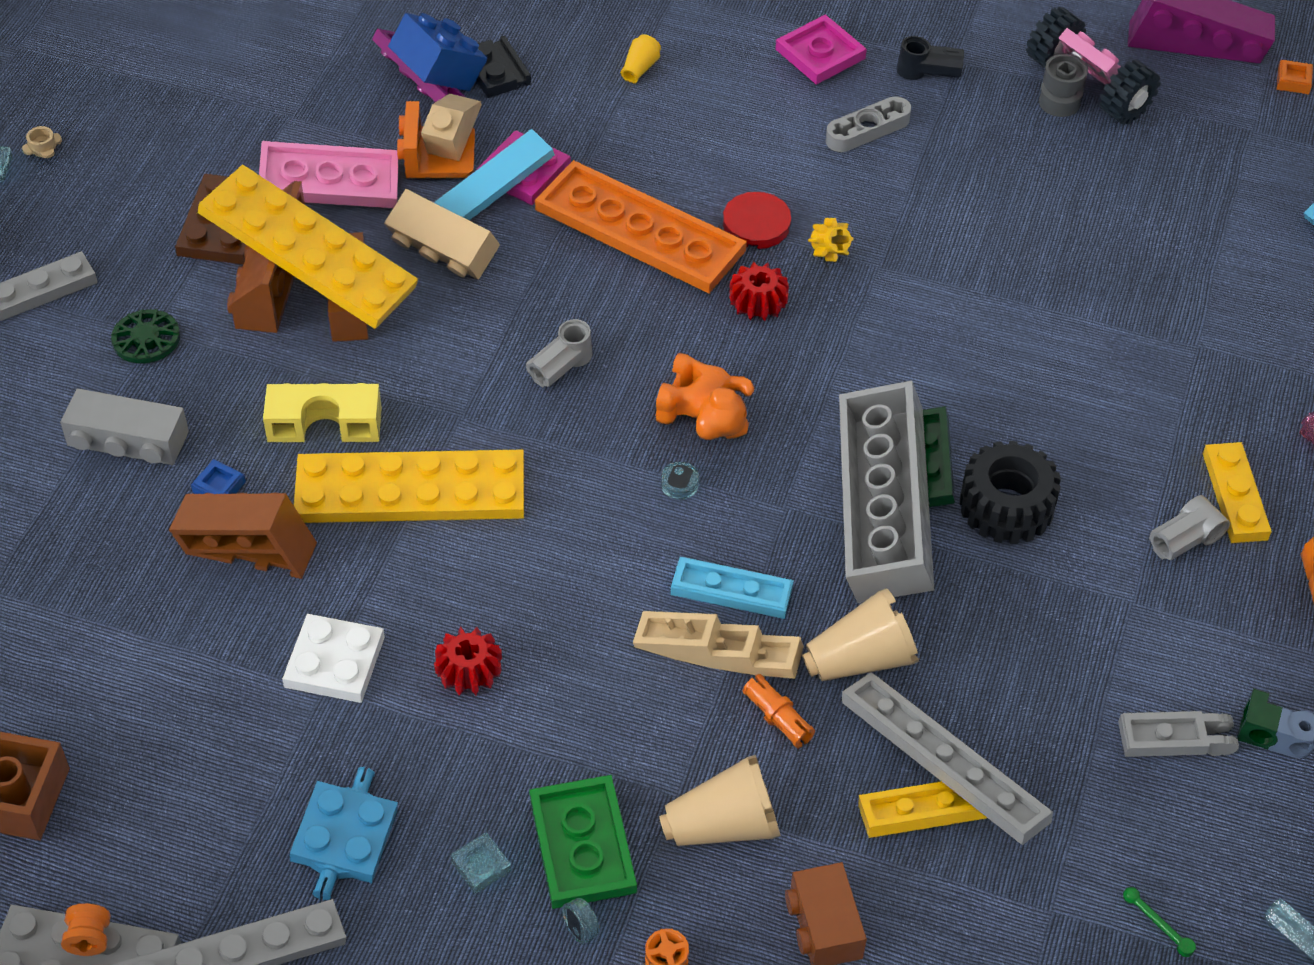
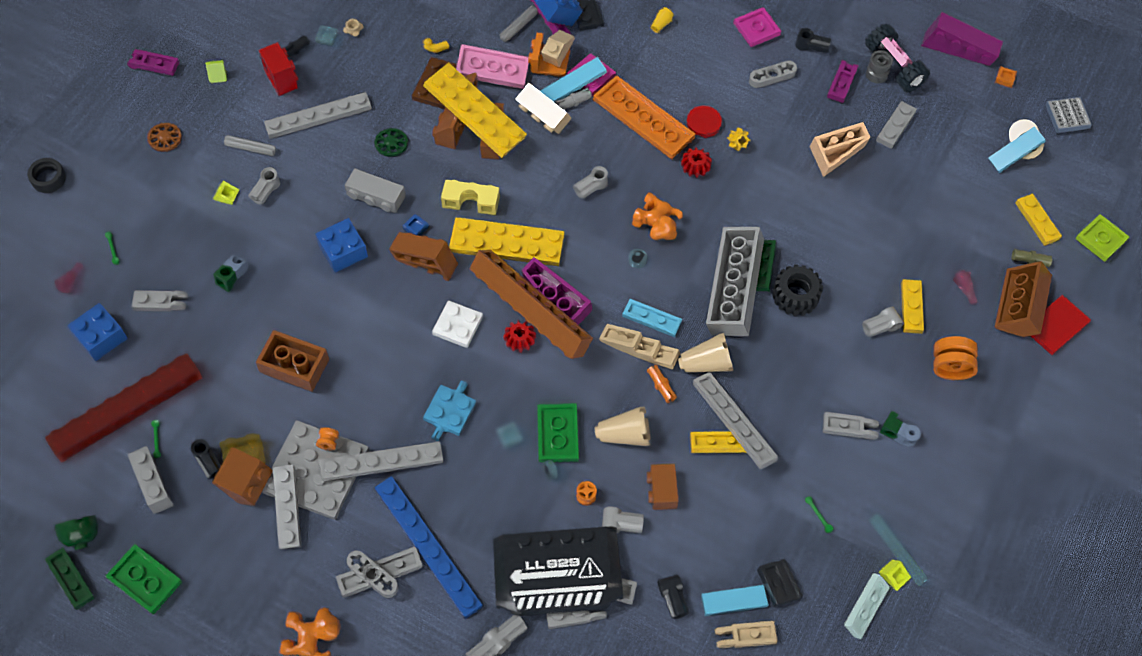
camera: 10 degrees right, 10 degrees up
none -> blue brick [315,218,368,273]
none -> yellow arm [423,38,449,53]
none -> dark orange brick [470,249,593,359]
none -> light grey axle [500,6,538,42]
none -> magenta wedge [521,257,592,325]
none -> light grey pin [556,88,592,110]
none -> light nougat wedge [810,122,870,177]
none -> magenta plate [827,60,859,103]
none -> light grey plate [876,101,917,149]

